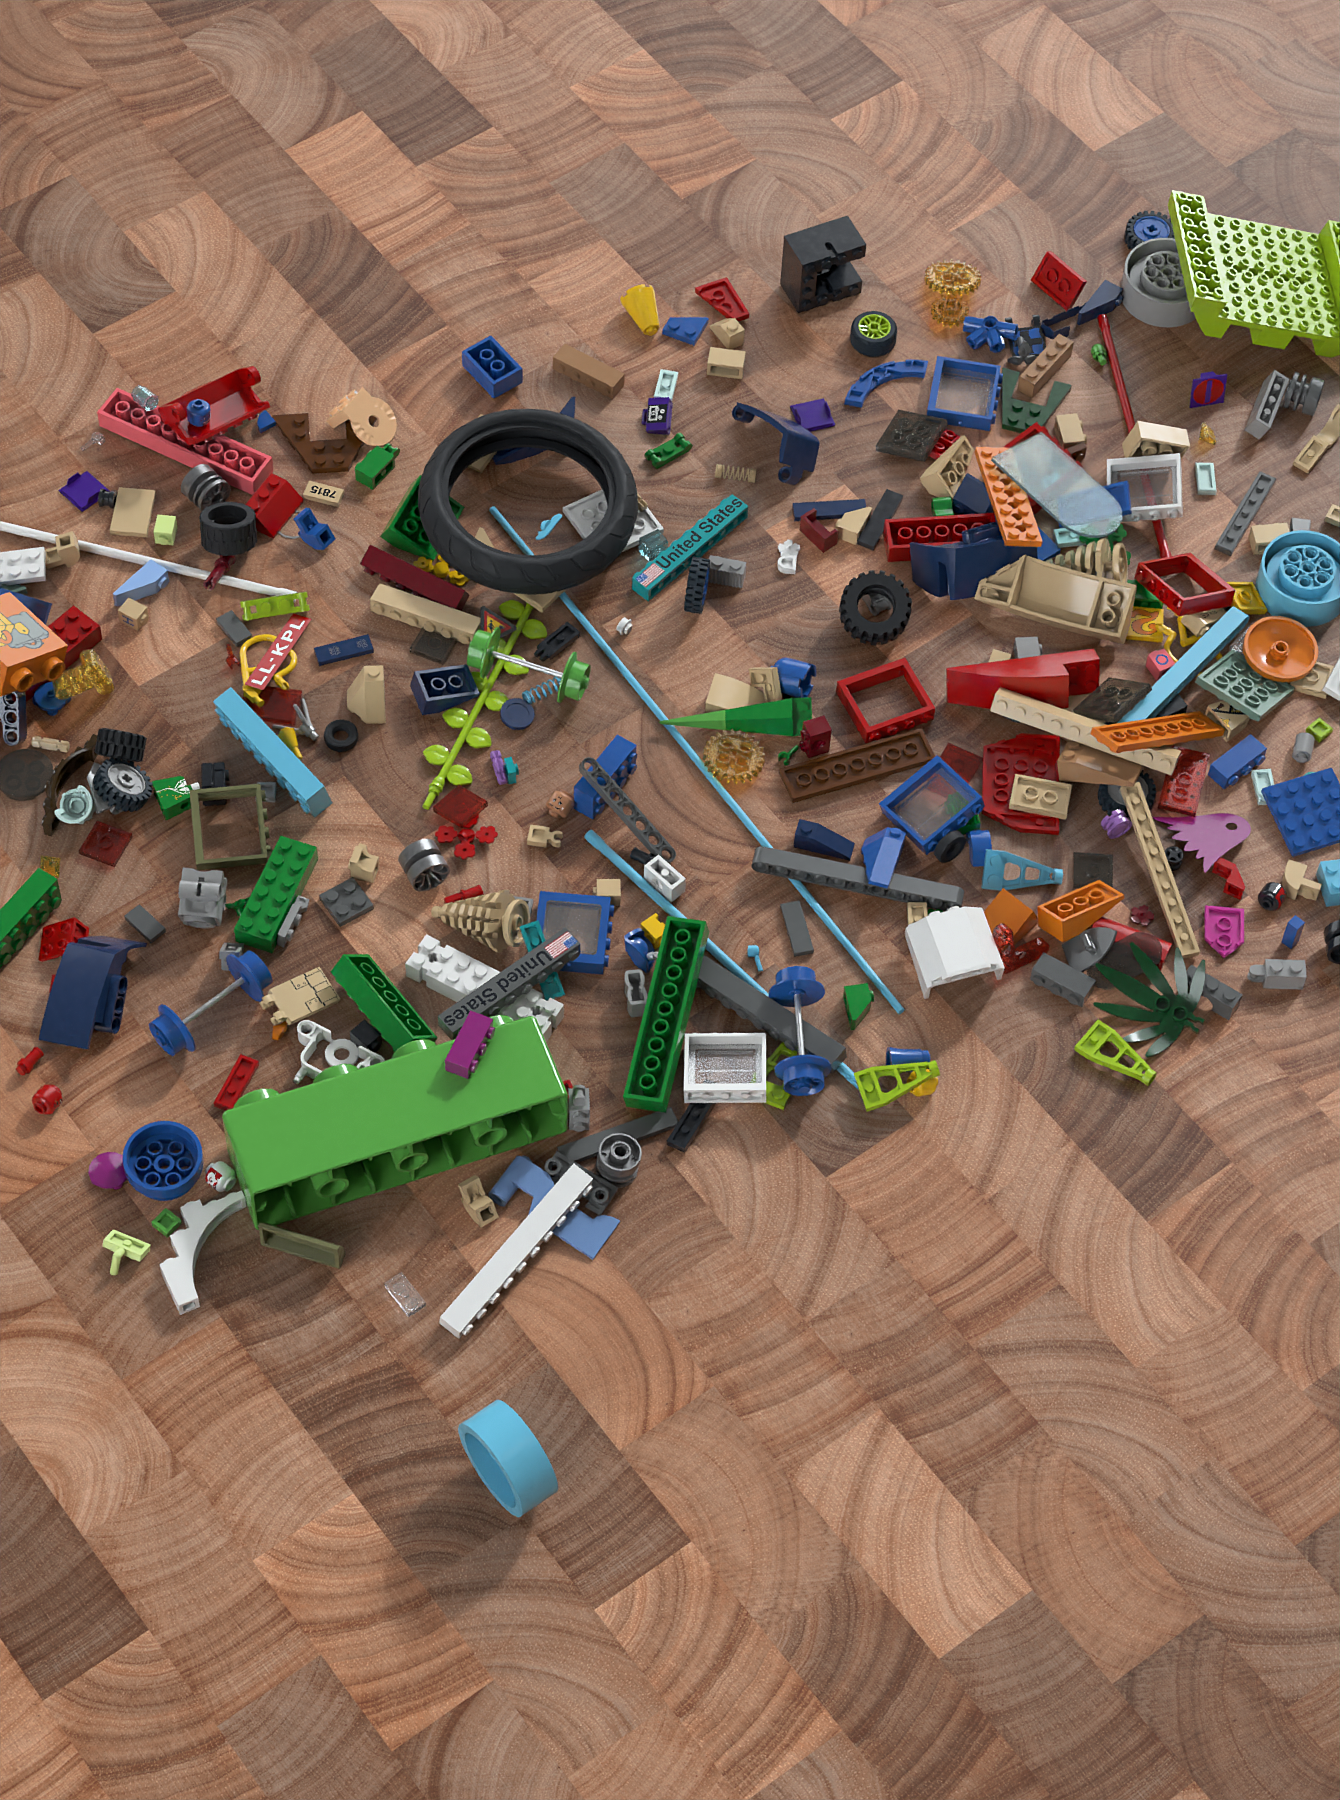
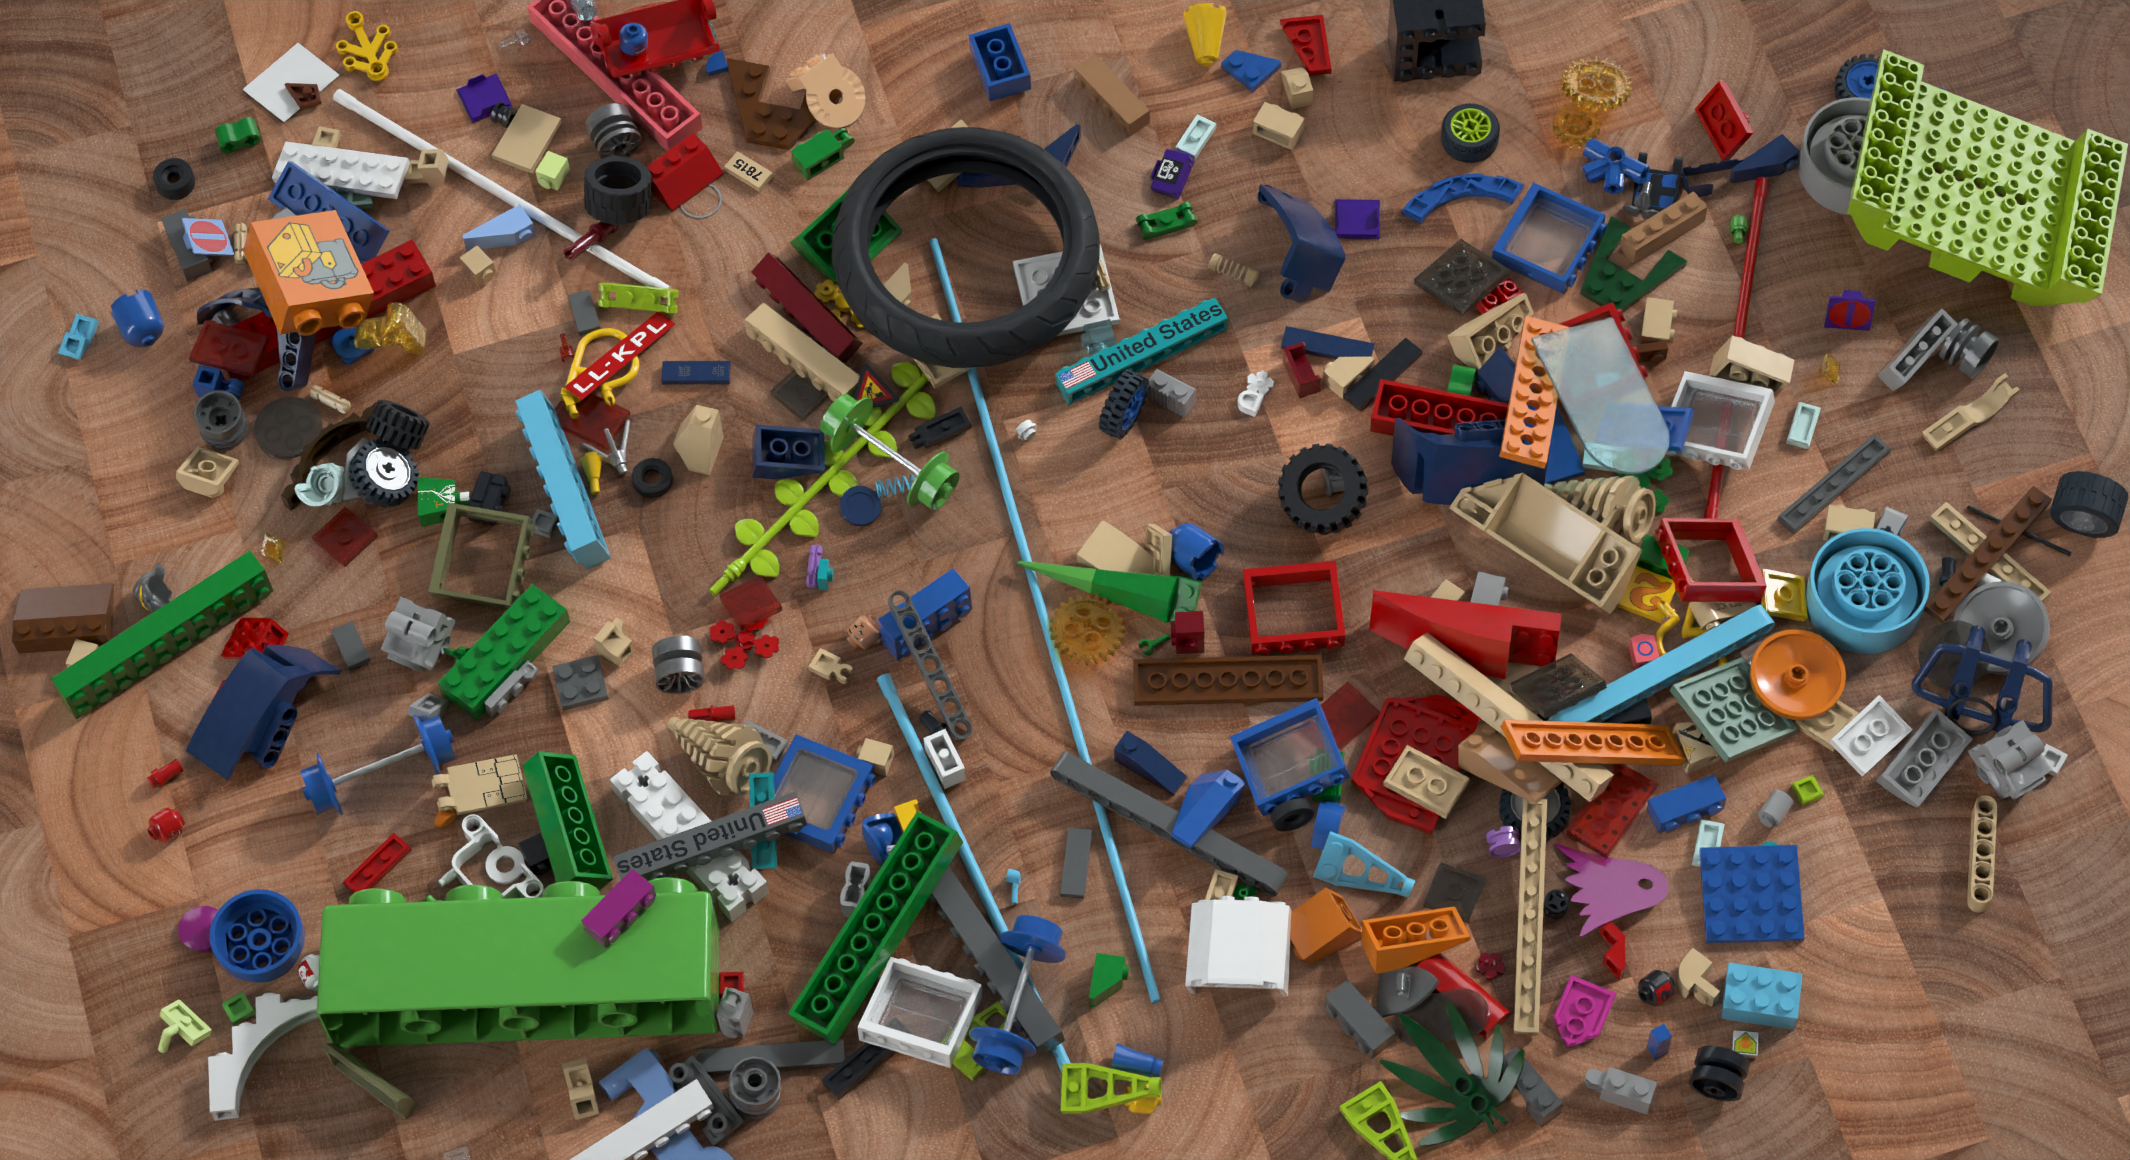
camera: 25 degrees right, 5 degrees up
blue brick [293,508,336,550] -> none
medium azure piece [535,514,563,540] -> none
clear red beam [992,923,1050,974] -> none

